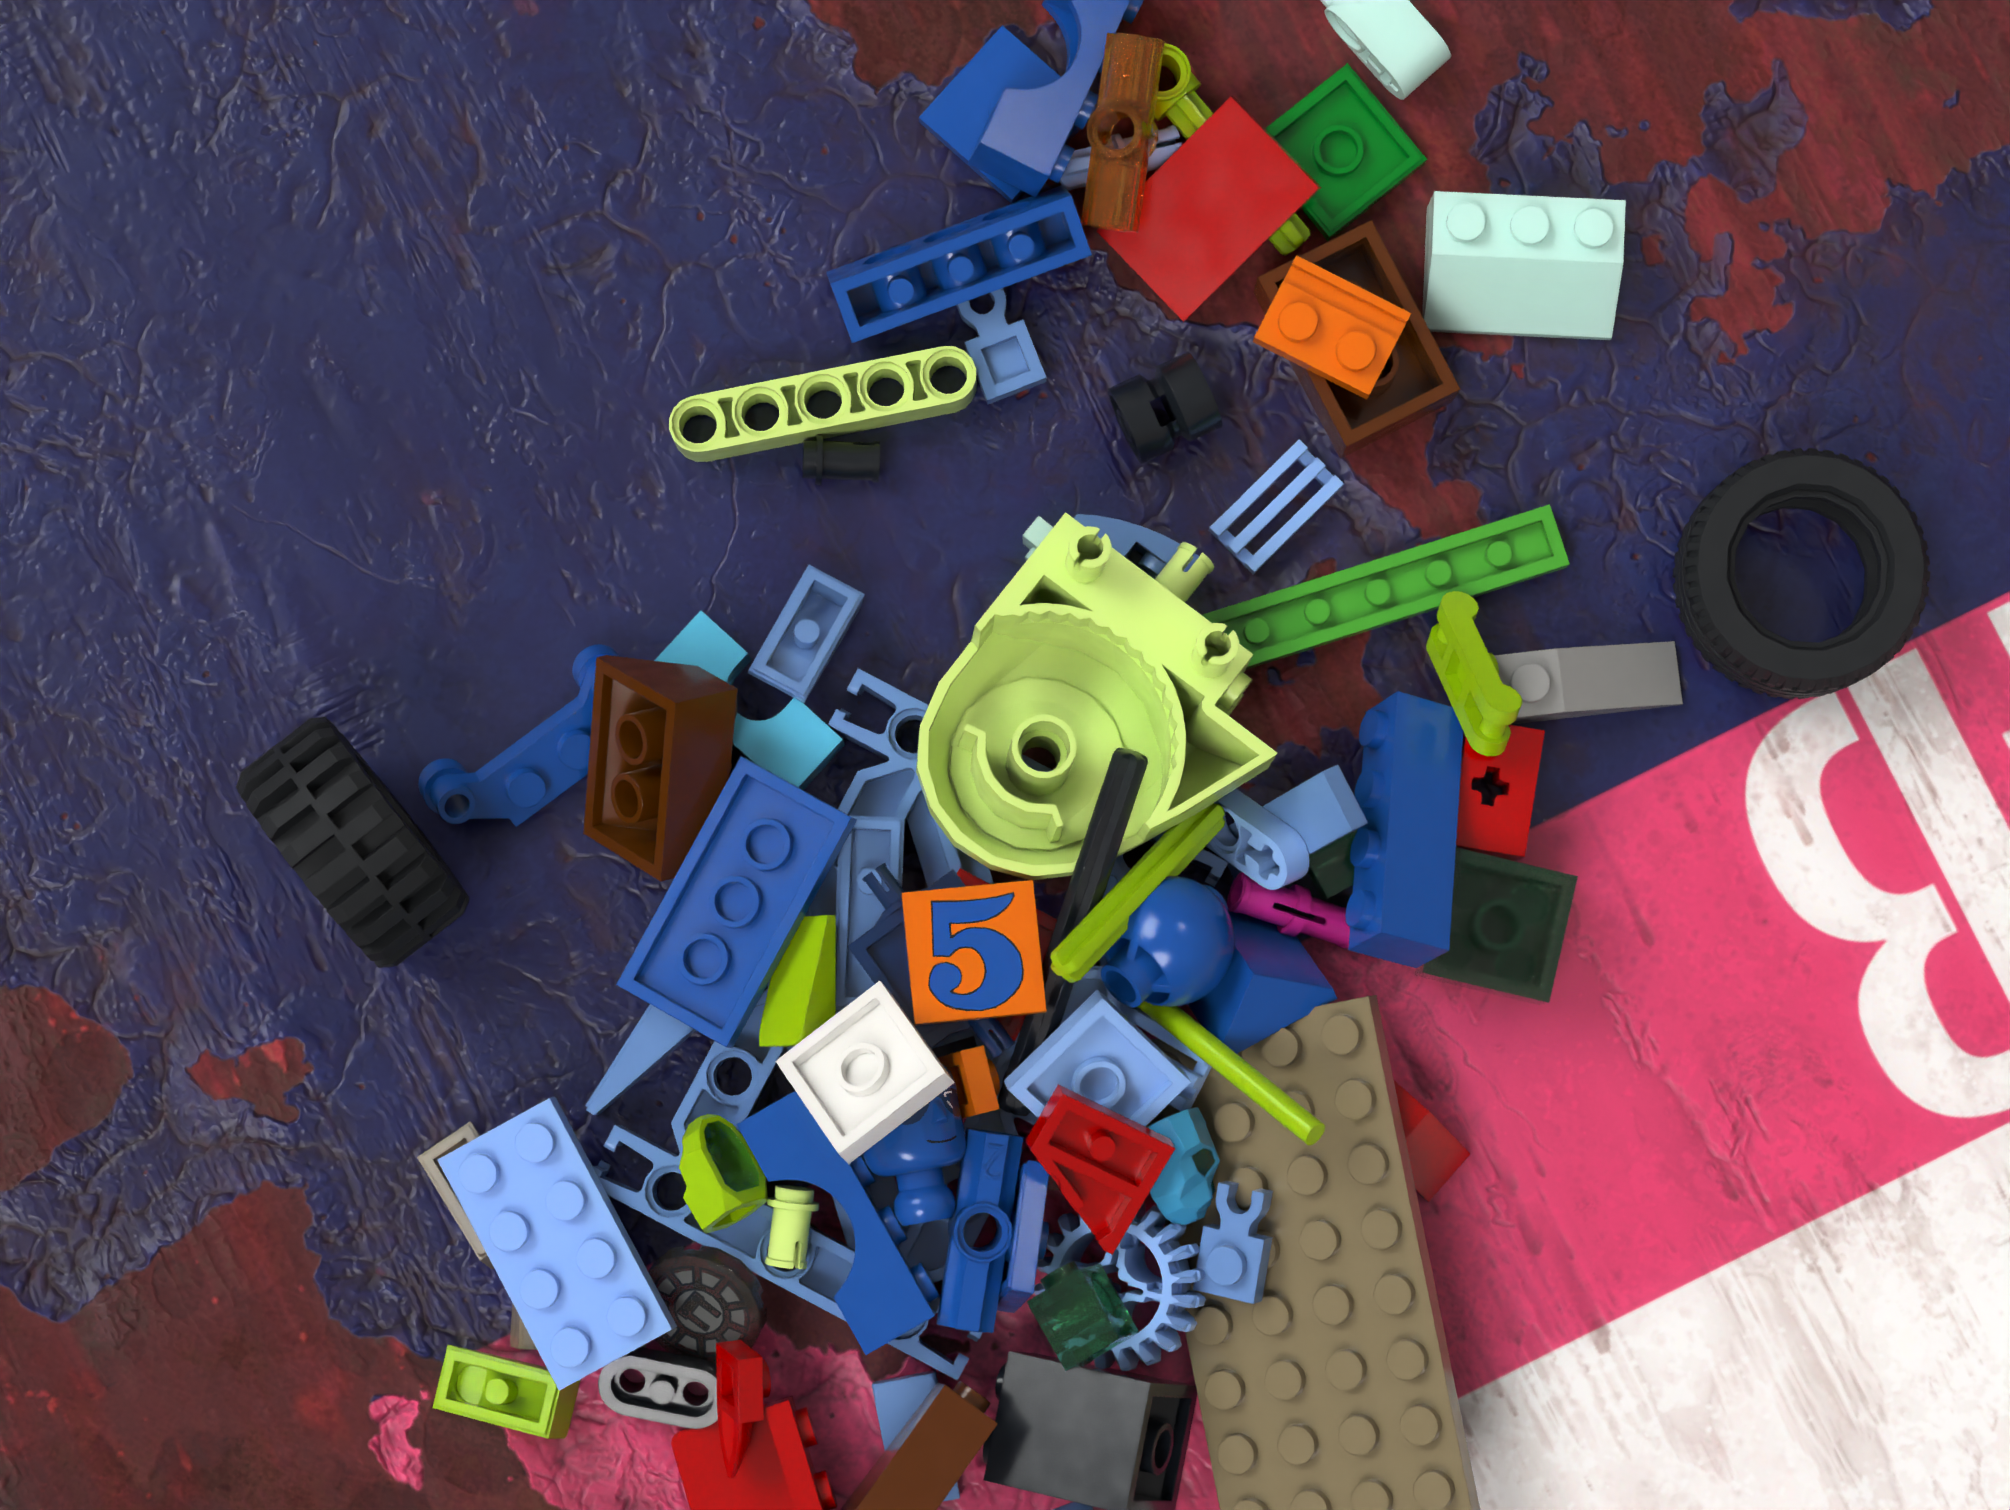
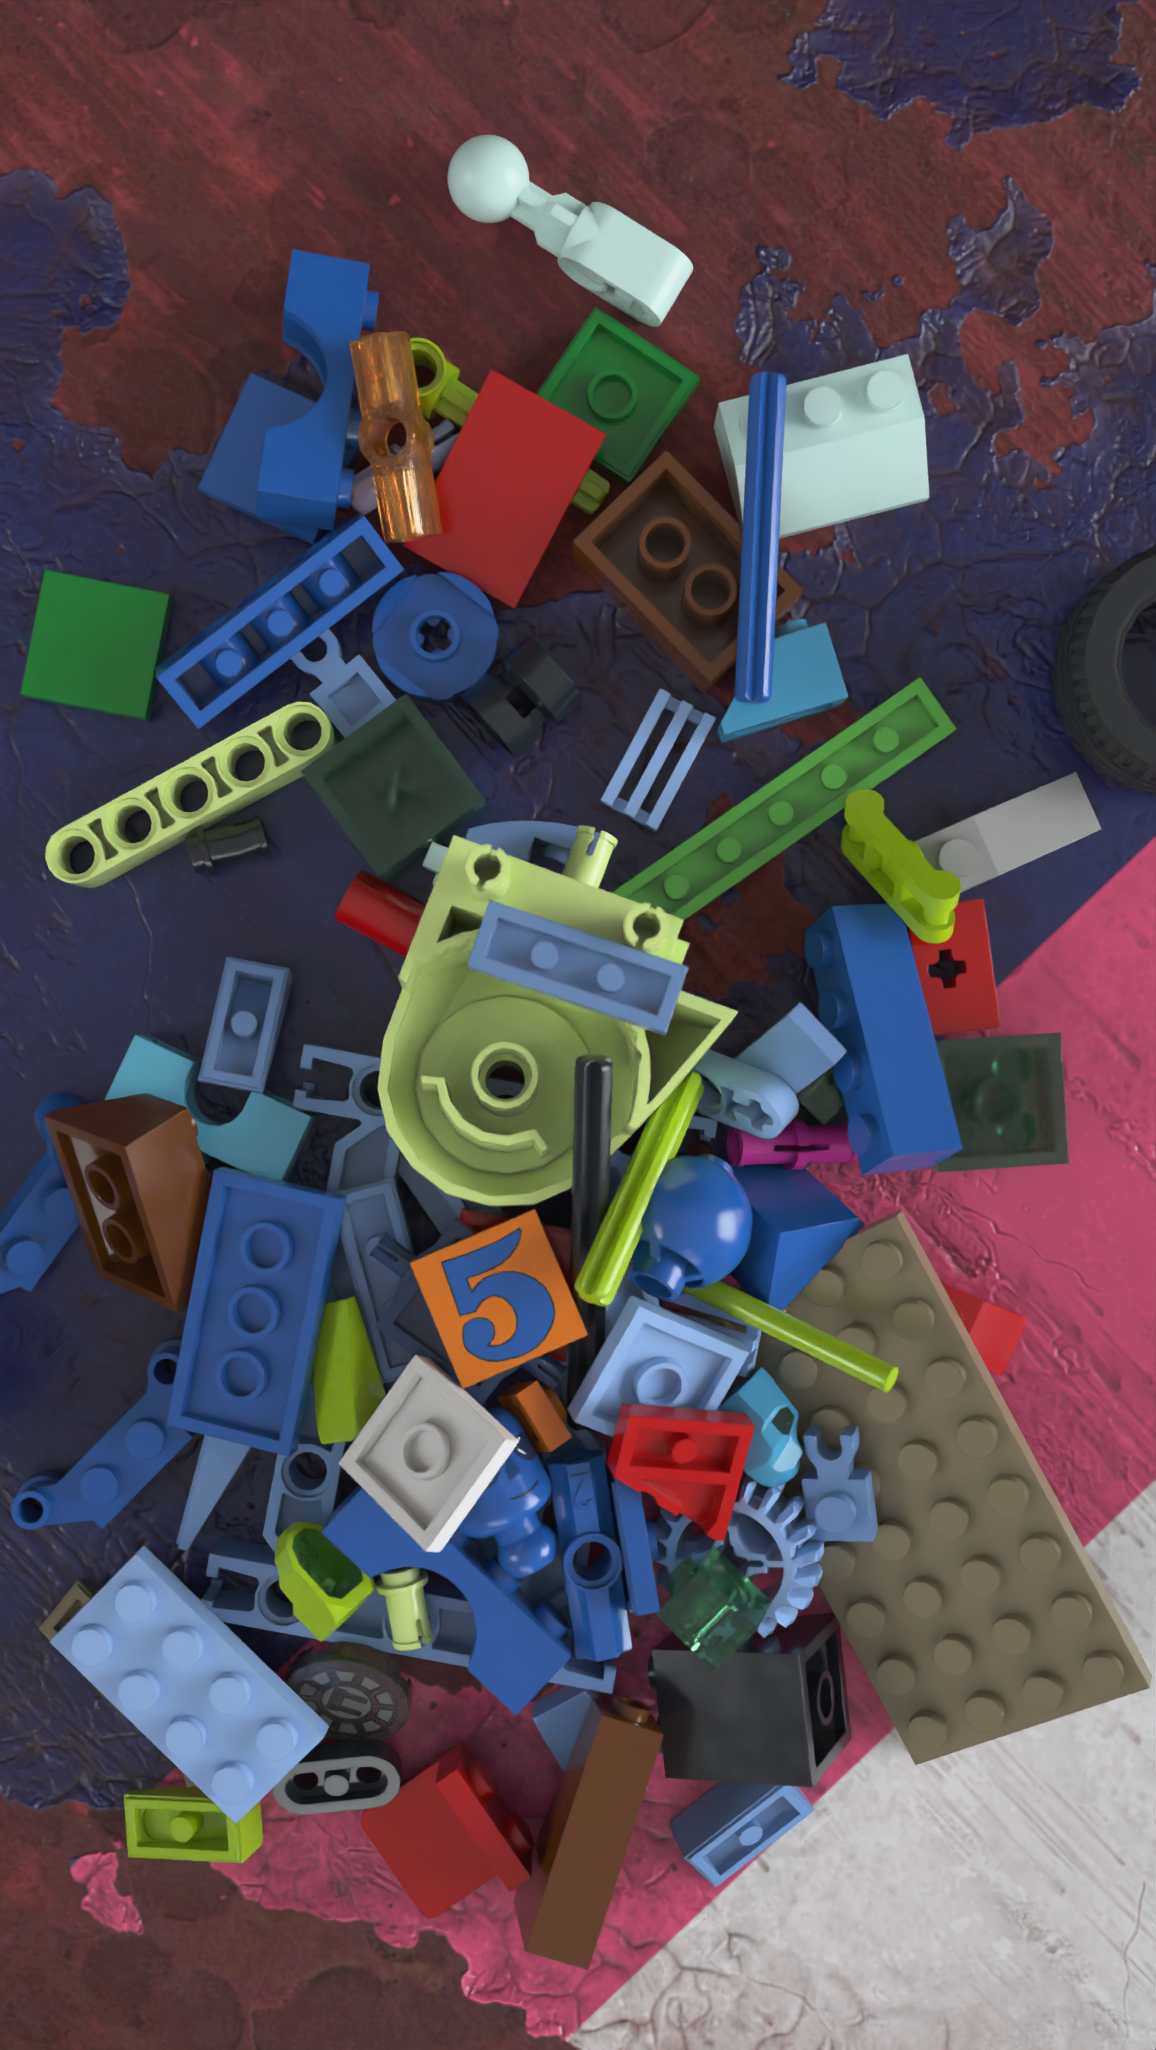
camera: 10 degrees left, 5 degrees up
red plate [716,1340,771,1479] -> none
orange plate [1253,255,1411,400] -> none
none -> blue plate [11,1336,196,1530]
none -> green tile [20,570,174,722]
none -> clear green brick [301,694,488,882]
none -> red piece [335,870,426,958]
none -> blue plate [372,572,500,704]
none -> medium blue plate [467,900,689,1036]
none -> dark azure slope [717,619,849,744]
none -> blue axle [735,372,787,705]

